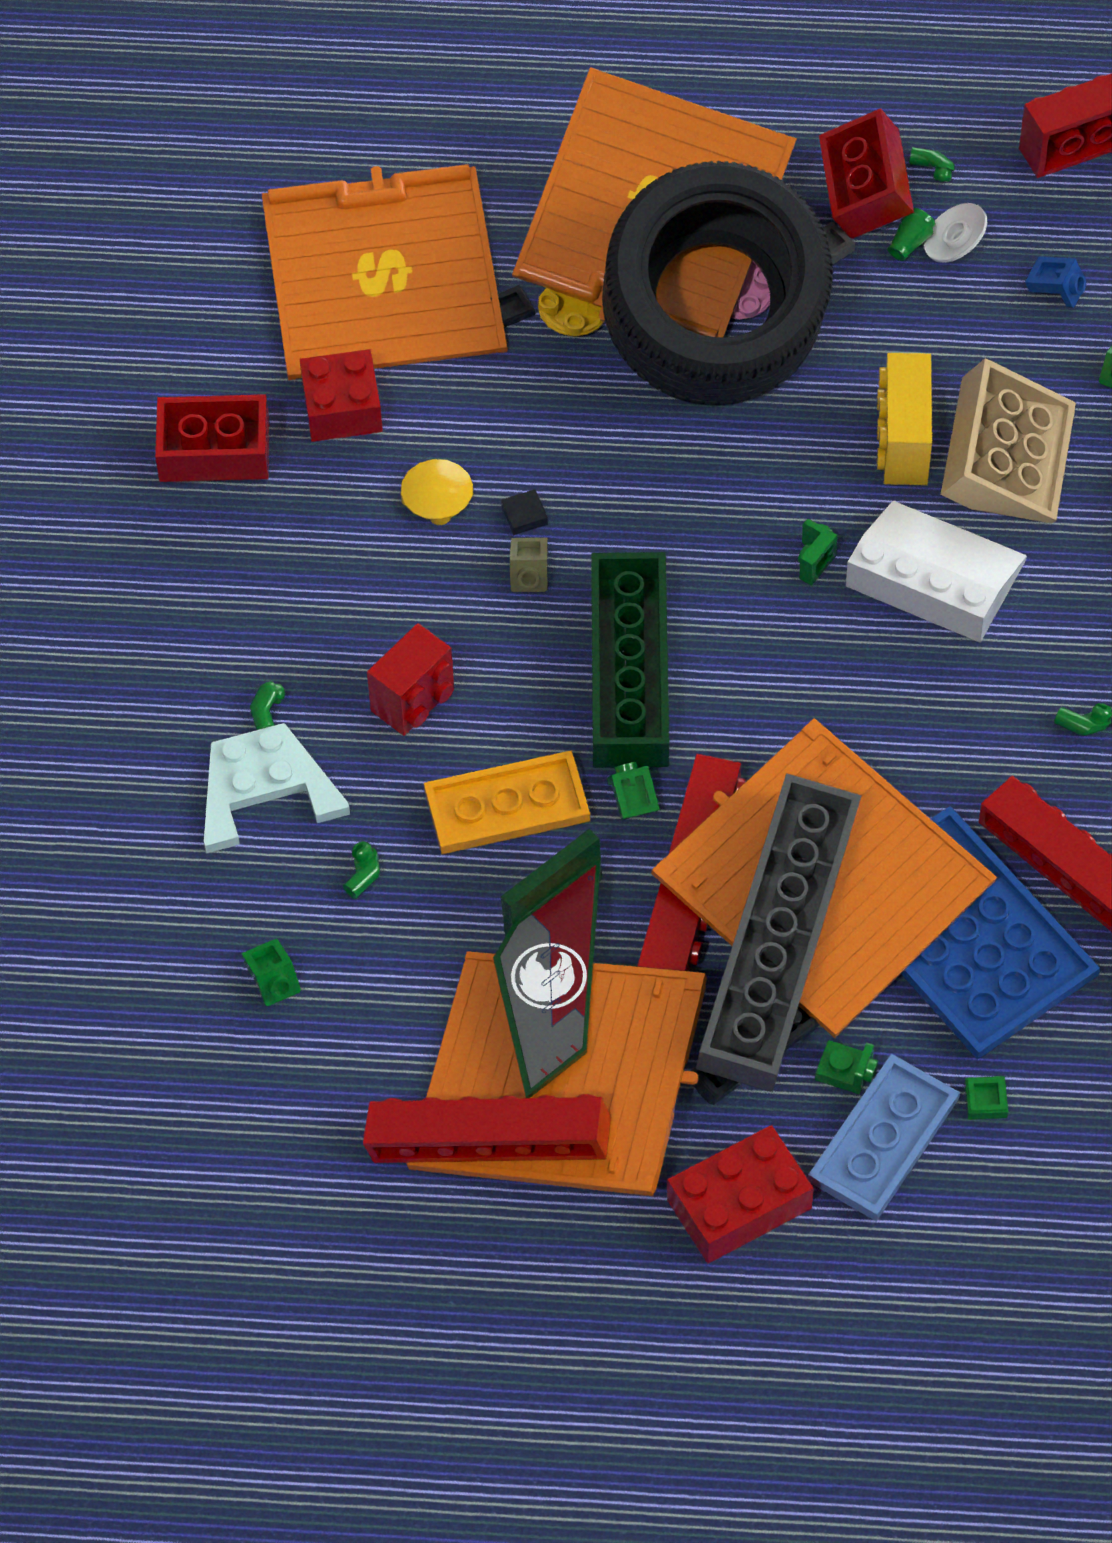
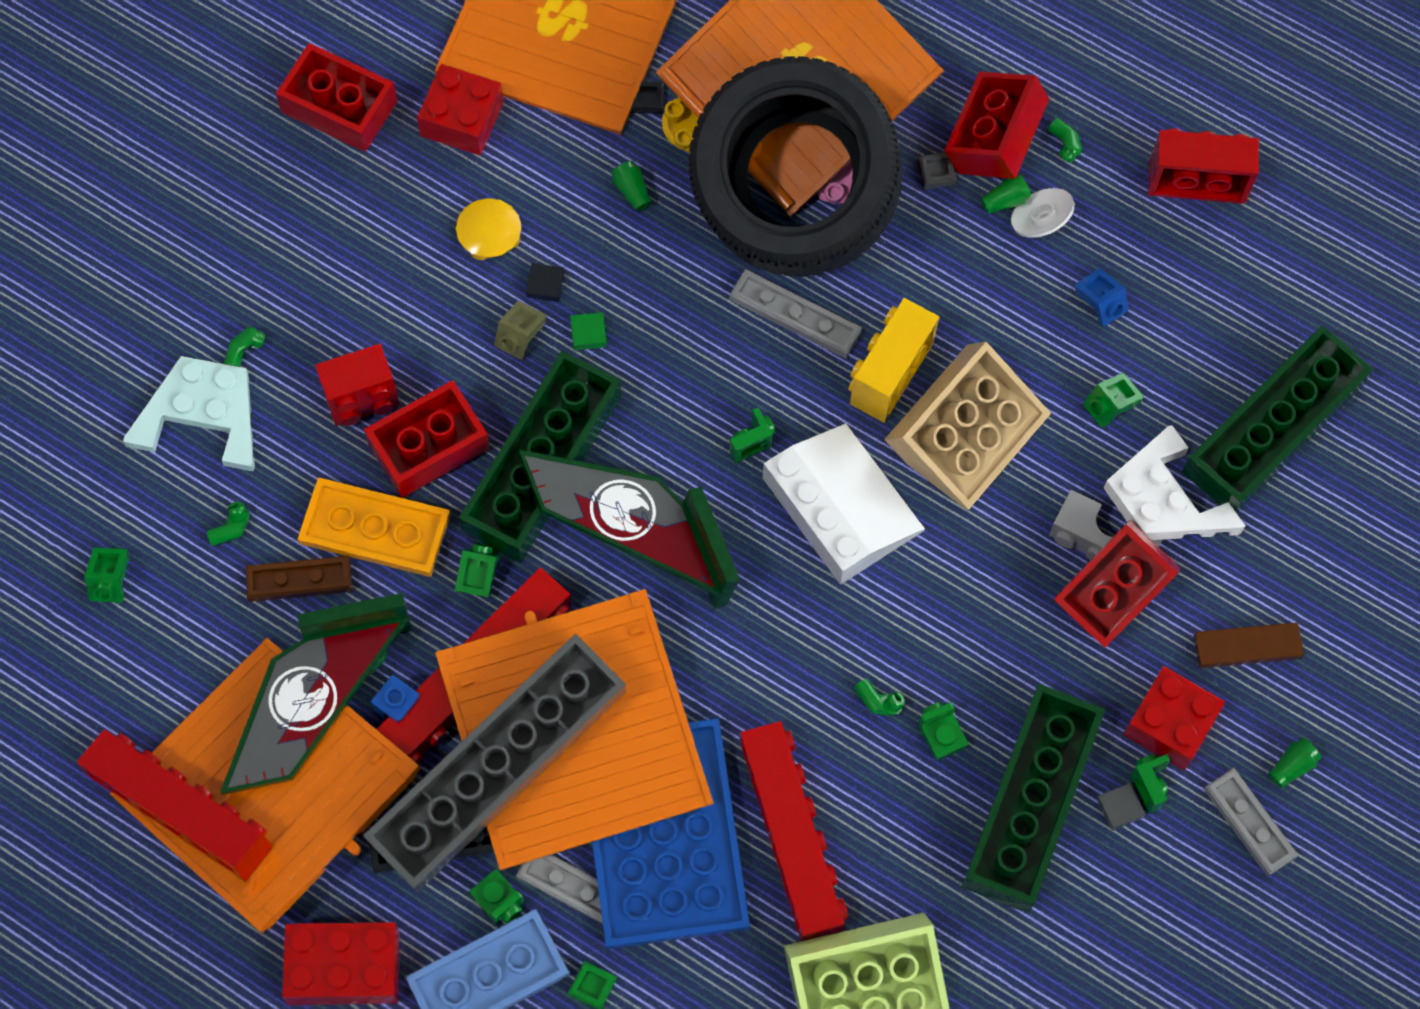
camera: 25 degrees right, 10 degrees up
none -> reddish brown tile [245,556,353,602]
none -> red brick [364,380,490,498]
none -> blue bracket [371,674,420,723]
none -> light grey tile [516,855,603,924]
none -> piece [518,450,740,609]
none -> green tile [570,312,607,351]
none -> green cone [611,161,652,212]
none -> light grey tile [729,269,862,359]

